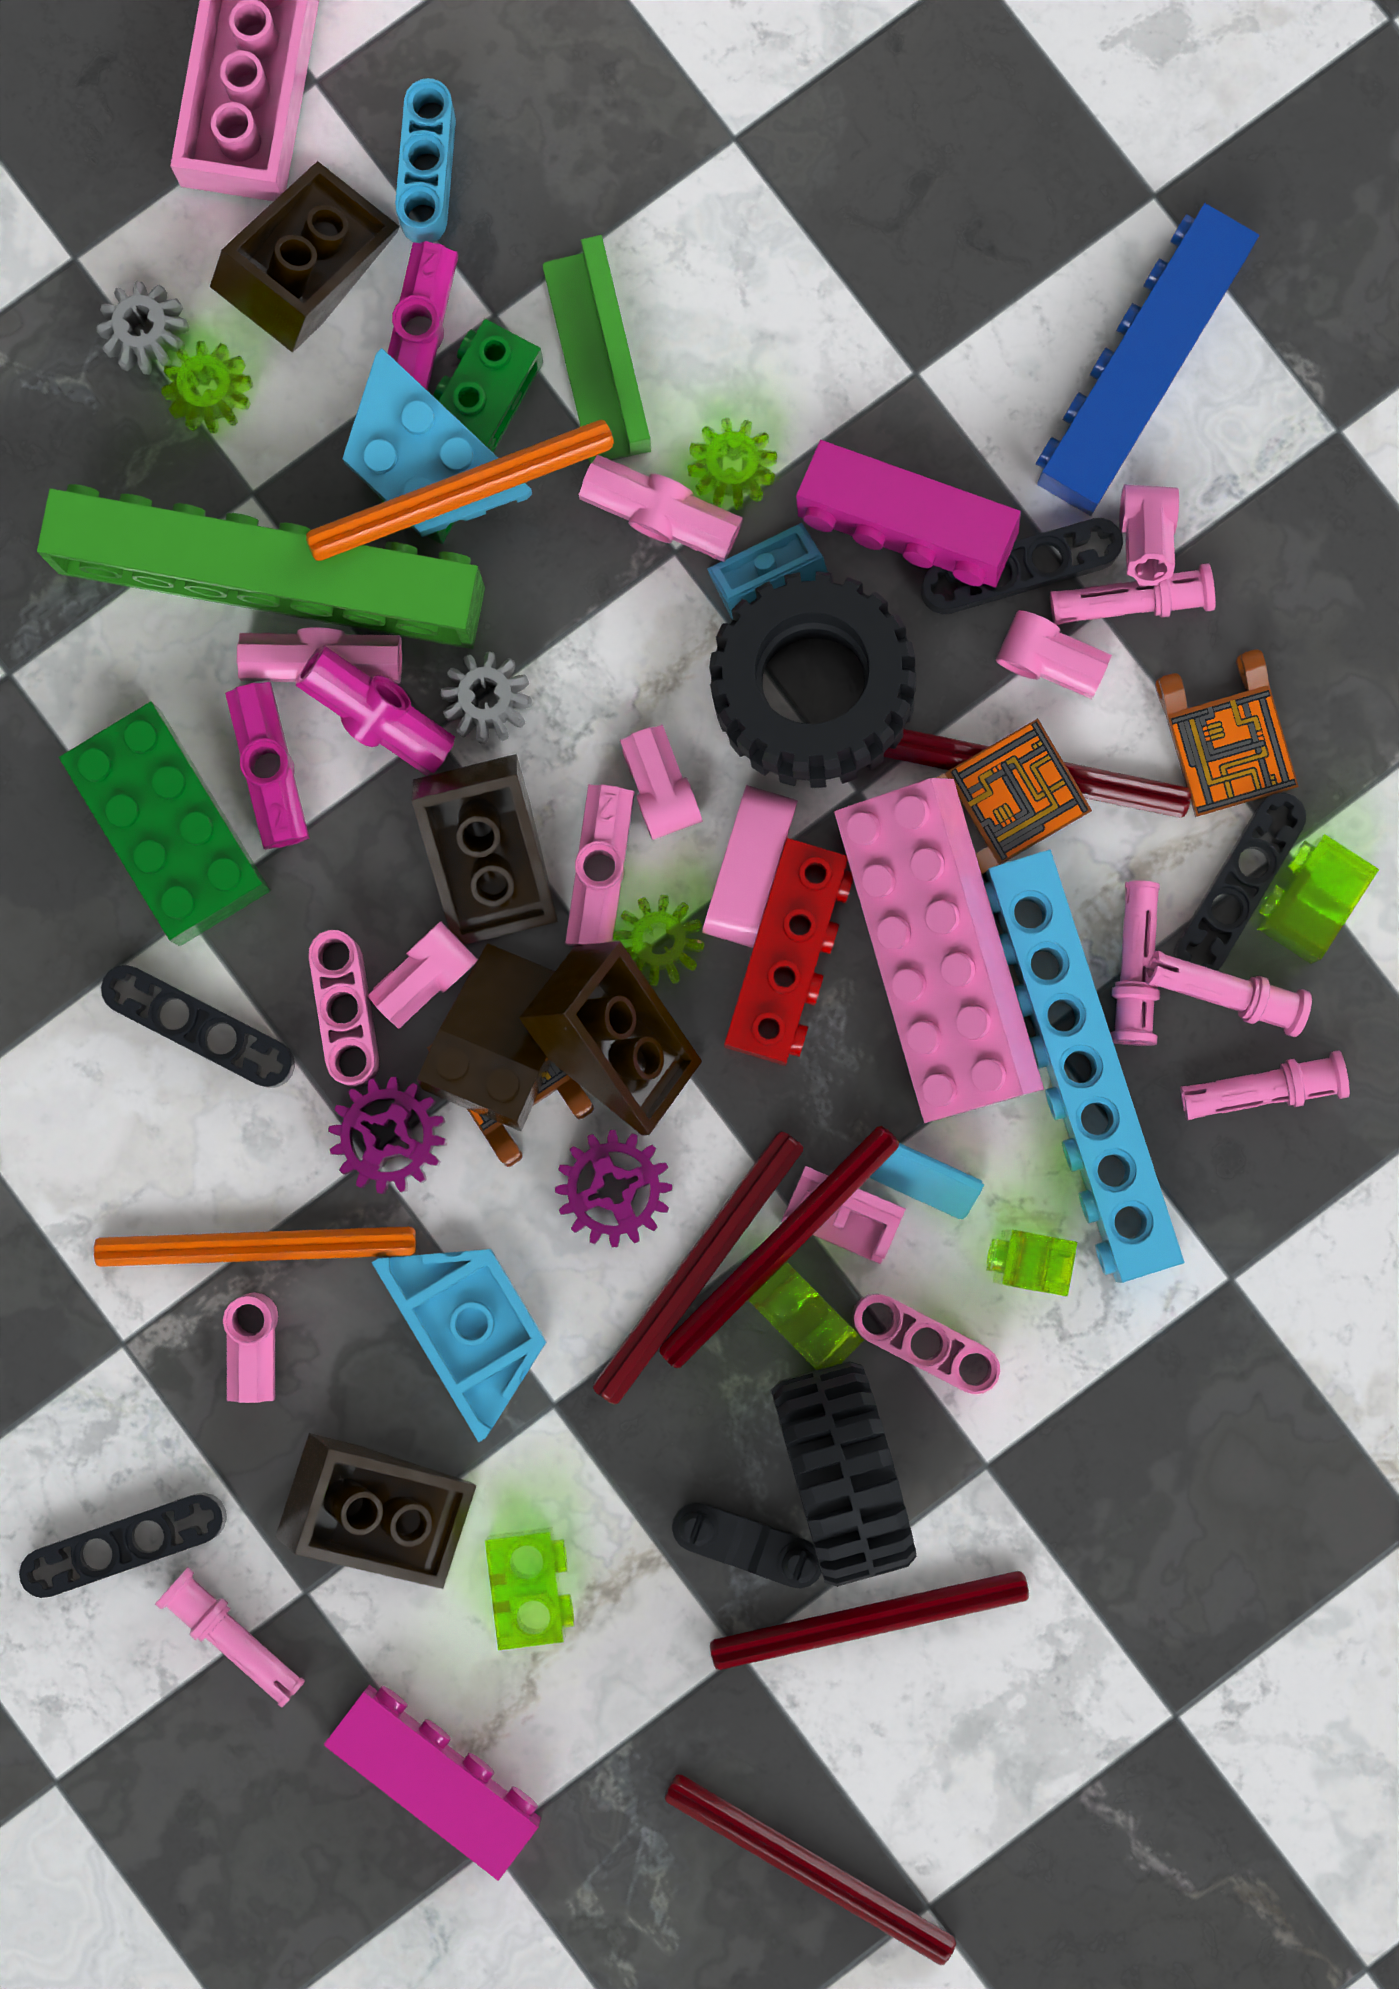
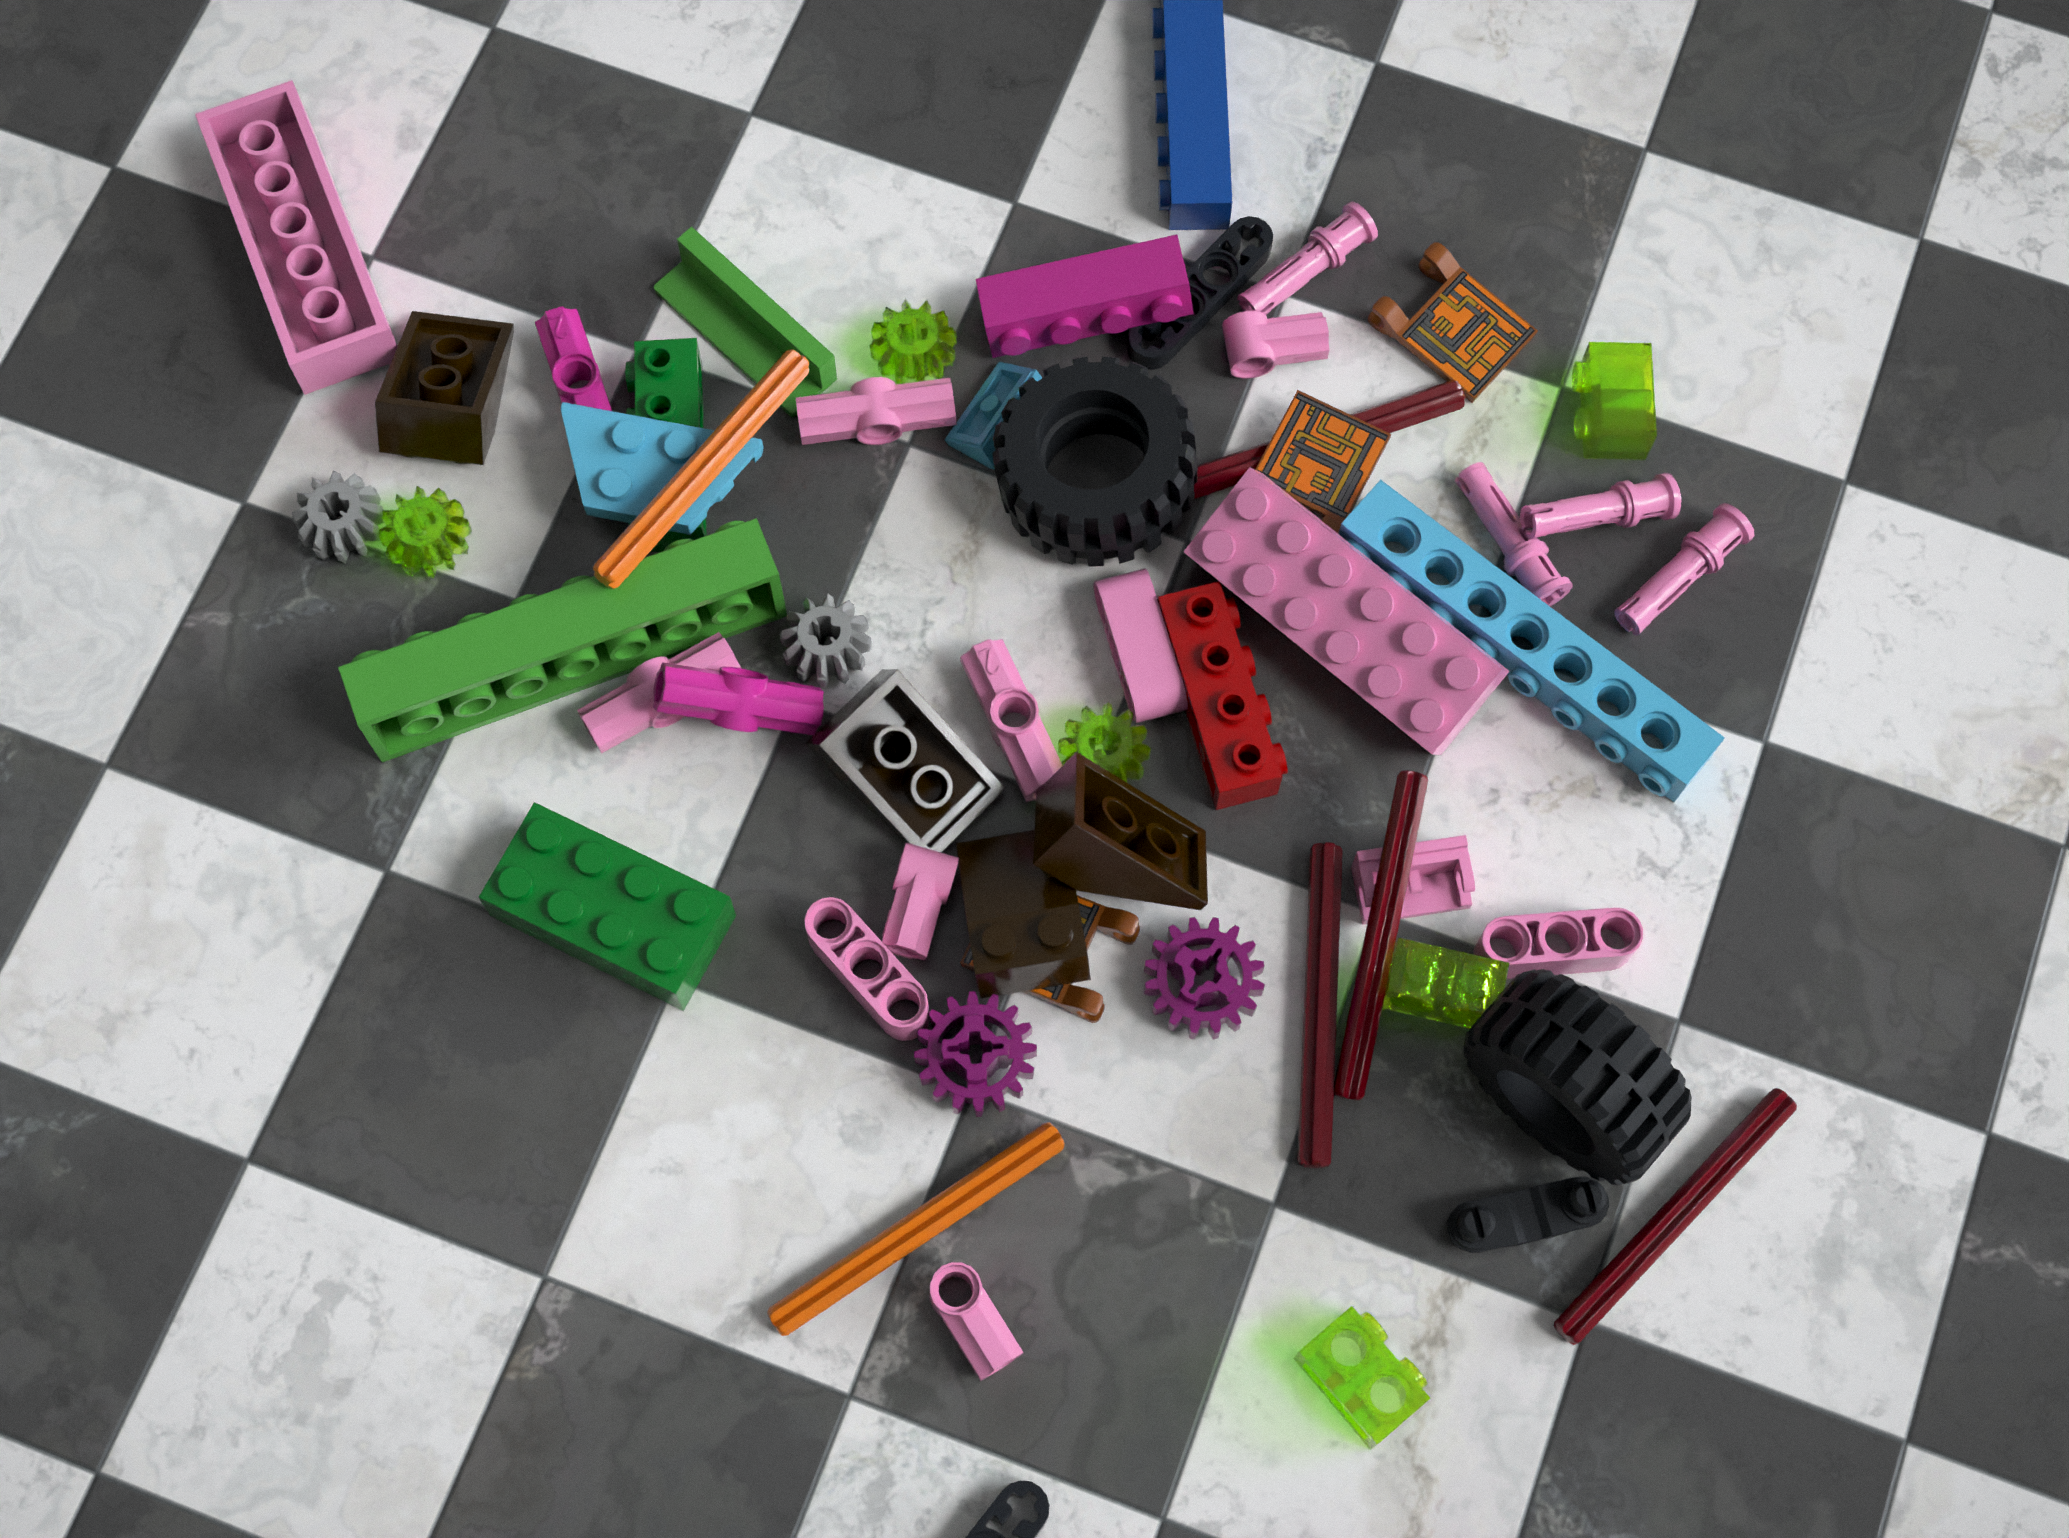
camera: 35 degrees left, 15 degrees down
black beam [101,965,295,1088] -> none
dark pink piece [225,682,310,850] -> none
dark brown slope [275,1433,477,1589] -> none
medium azure wing [372,1249,547,1442] -> none
medium azure beam [395,78,456,243] -> none
bright pink piece [620,725,703,840] -> none
dark red axle [665,1774,956,1965] -> none
medium azure slope [870,1143,984,1219] -> none
clear neon green brick [986,1229,1078,1297] -> none
bright pink piece [1119,484,1179,586] -> none
black beam [1173,793,1306,971] -> none

